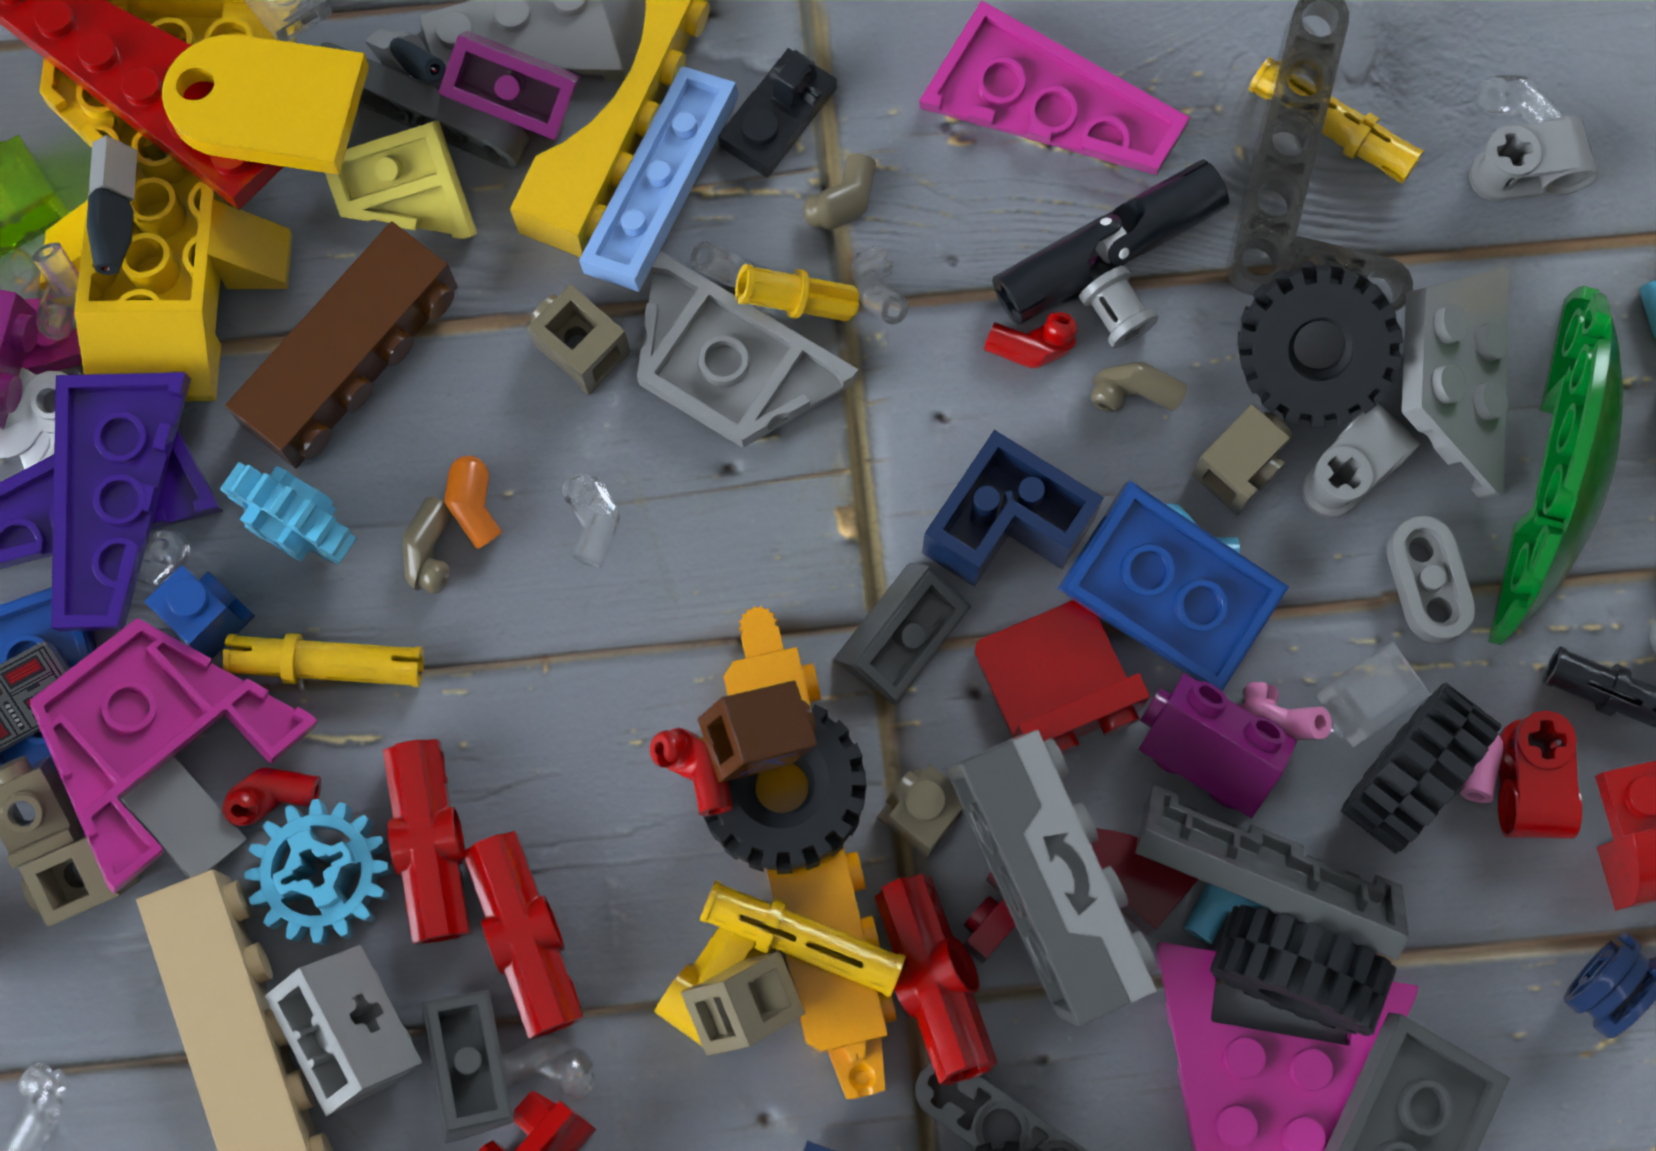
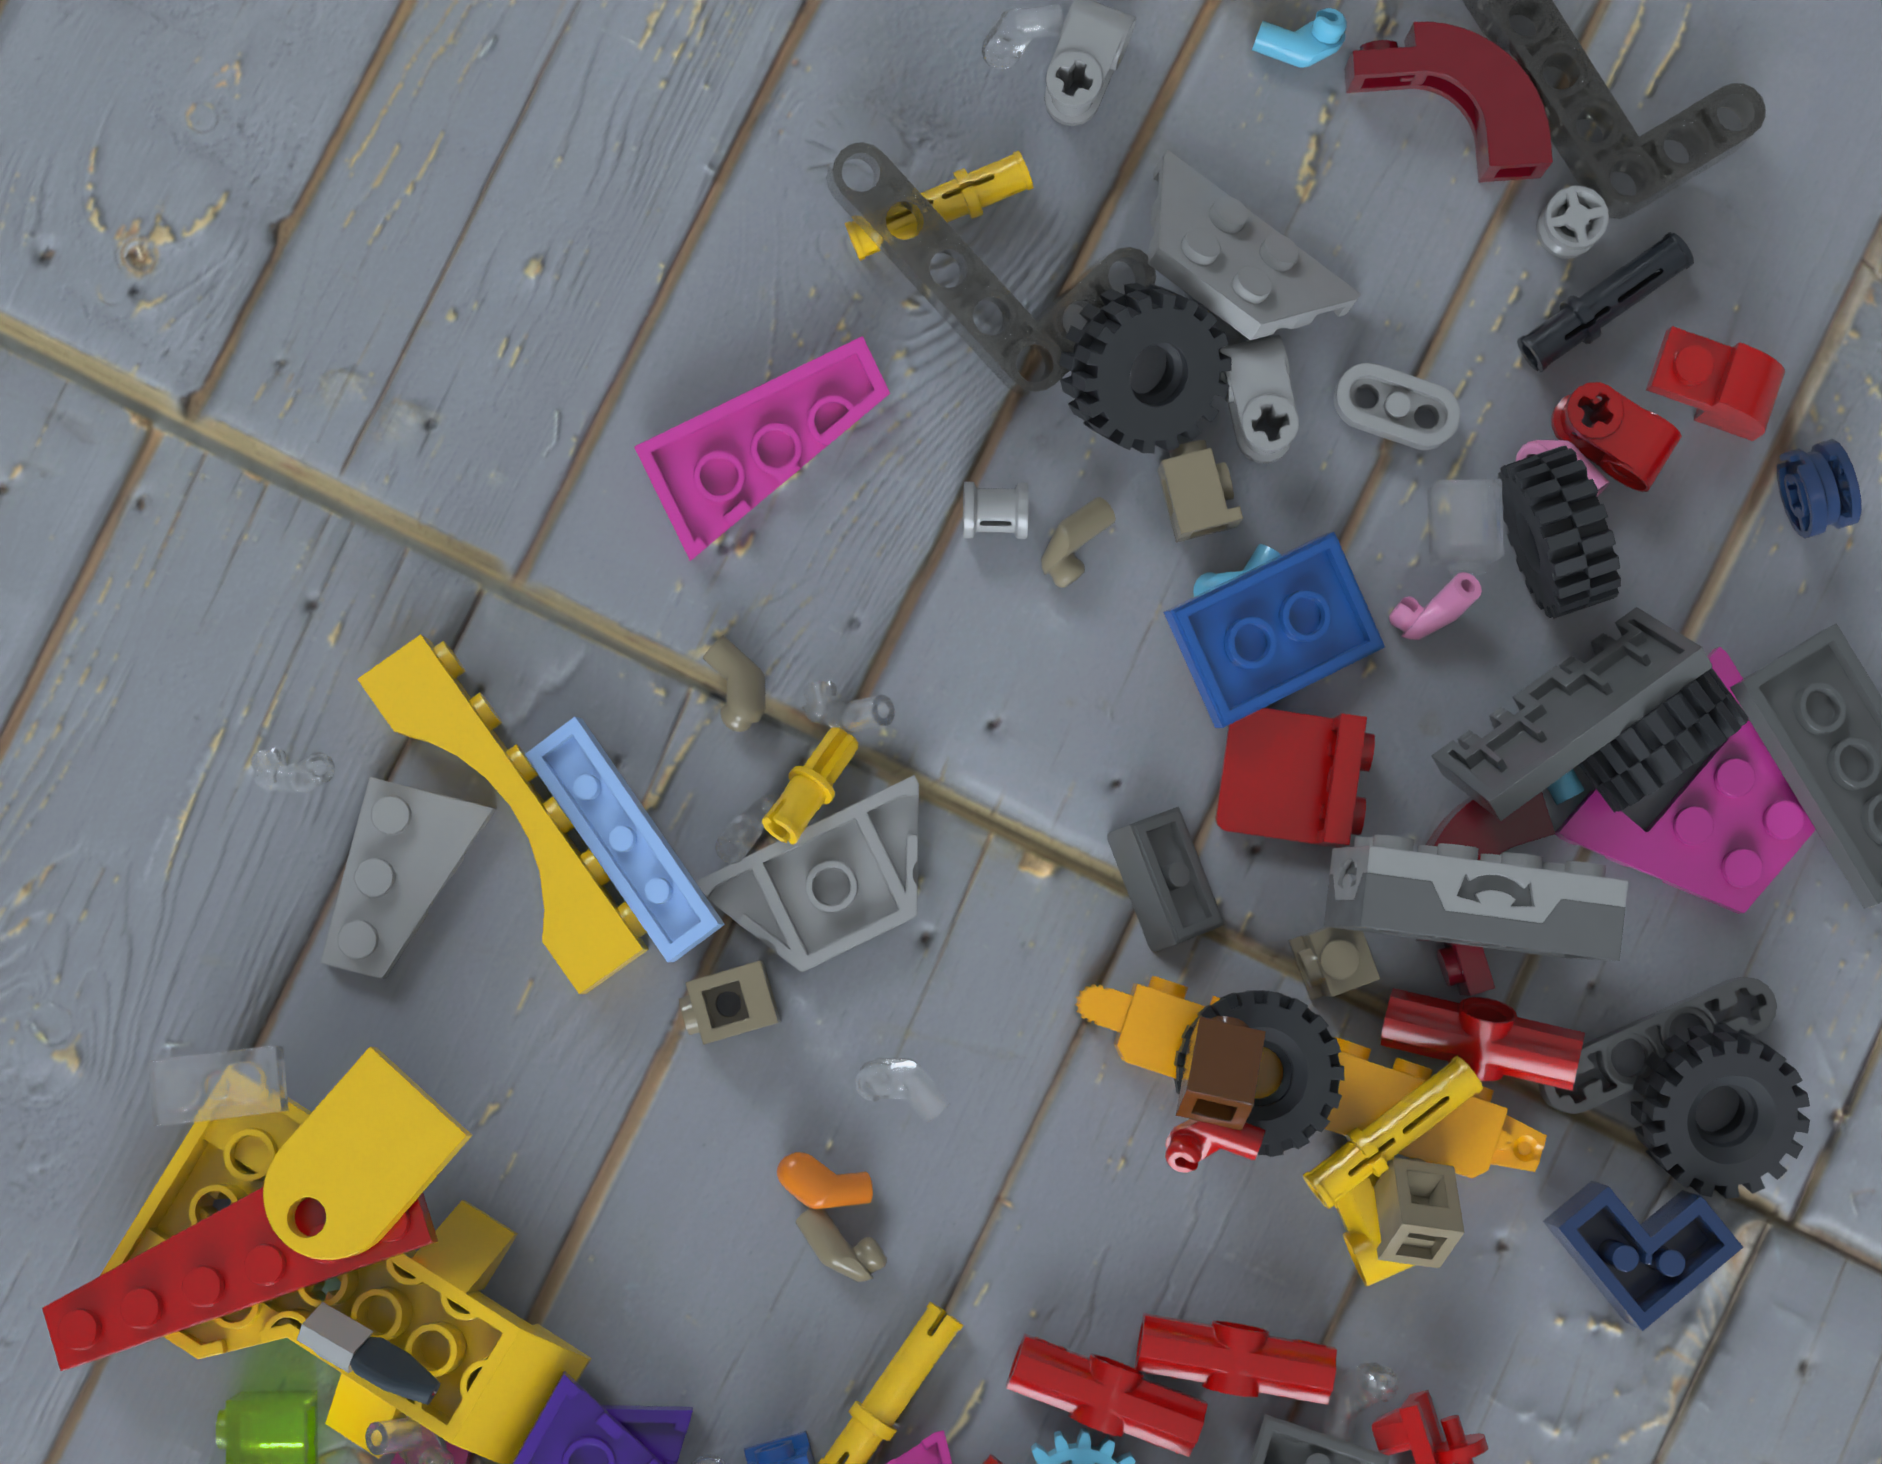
camera: 60 degrees left, 10 degrees up
medium azure gear [220,462,357,565] -> none
reddish brown brick [224,221,458,469] -> none
dark grey beam [320,42,530,169] -> none
light yellow wing [325,120,477,239] -> none
piece [365,28,446,84] -> none
magenta brick [438,30,581,140] -> none
black hinge [718,48,837,178] -> none
dark blue brick [922,429,1104,587] -> none
red arm [984,312,1078,369] -> none
black piece [992,159,1229,325] -> none
magenta brick [1138,673,1297,819] -> none
green brick [1488,286,1623,645] -> none

